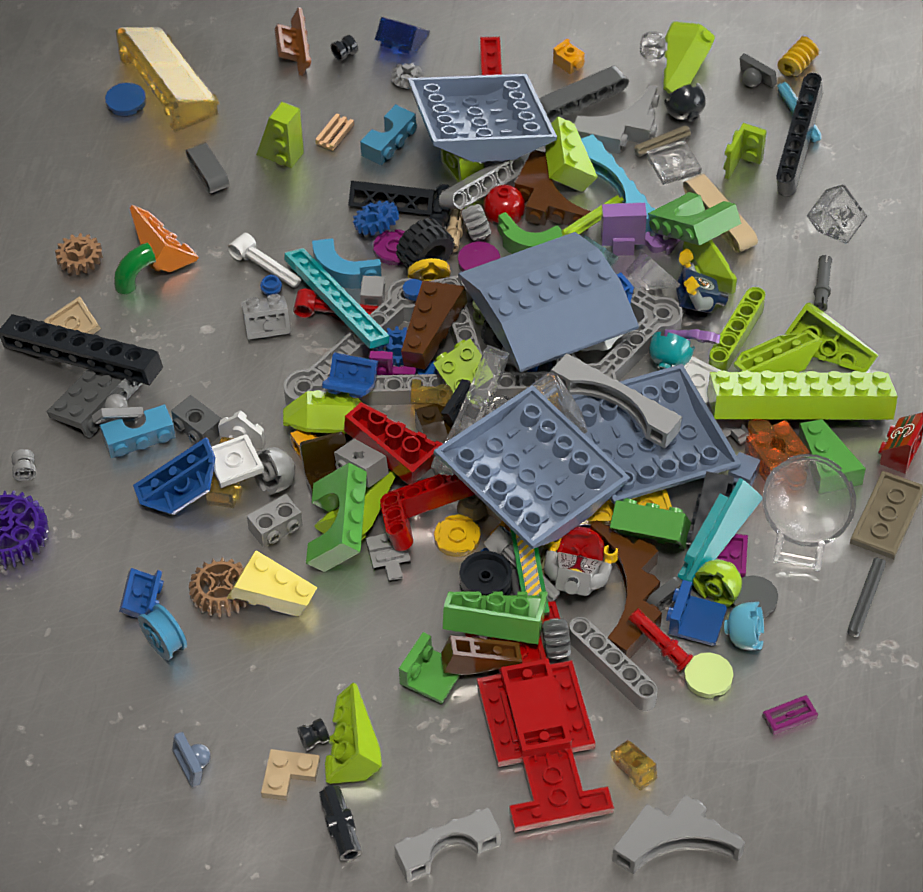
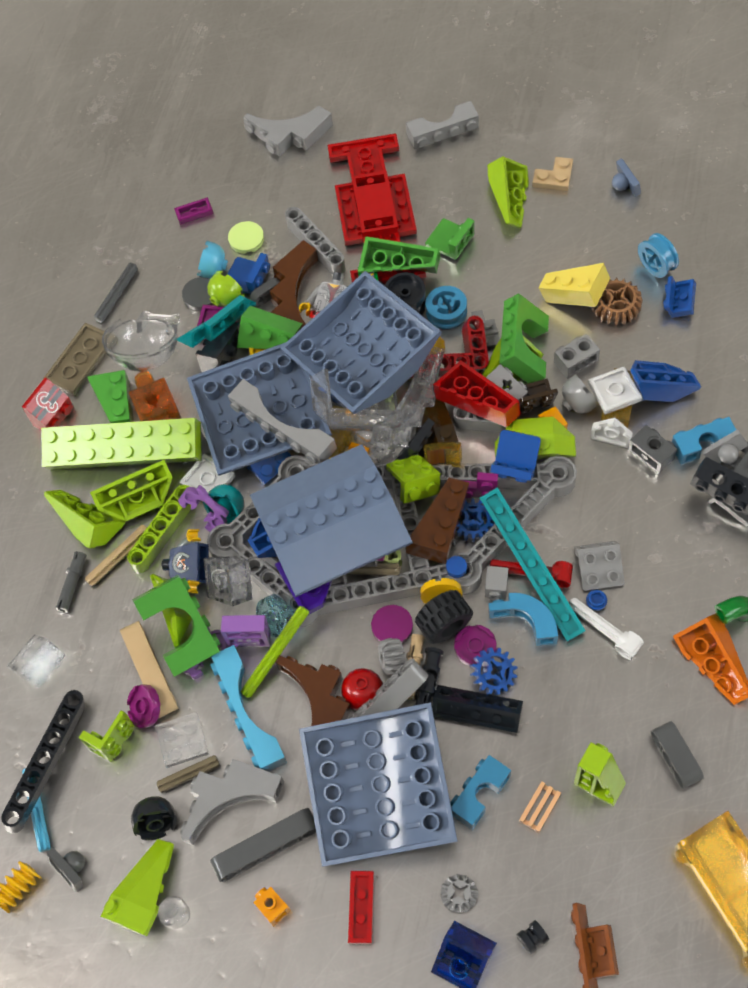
camera: 170 degrees left, 10 degrees up
black wheel [297,718,330,750] -> none
black piece [319,785,362,862] -> none
reddish brown slope [441,635,522,675] -> none
bright green arch [497,212,562,254] -> none
dark grey gear [542,618,571,659] -> none
lime wedge [545,117,598,192] -> none
clear yellow leg [610,740,657,791] -> none
red pin [628,608,693,672] -> none
sand blue brick [728,452,761,489] -> none
none -> tan axle [85,525,147,586]
none -> magenta tile [127,684,160,728]
none -> dark azure wheel [425,286,467,329]

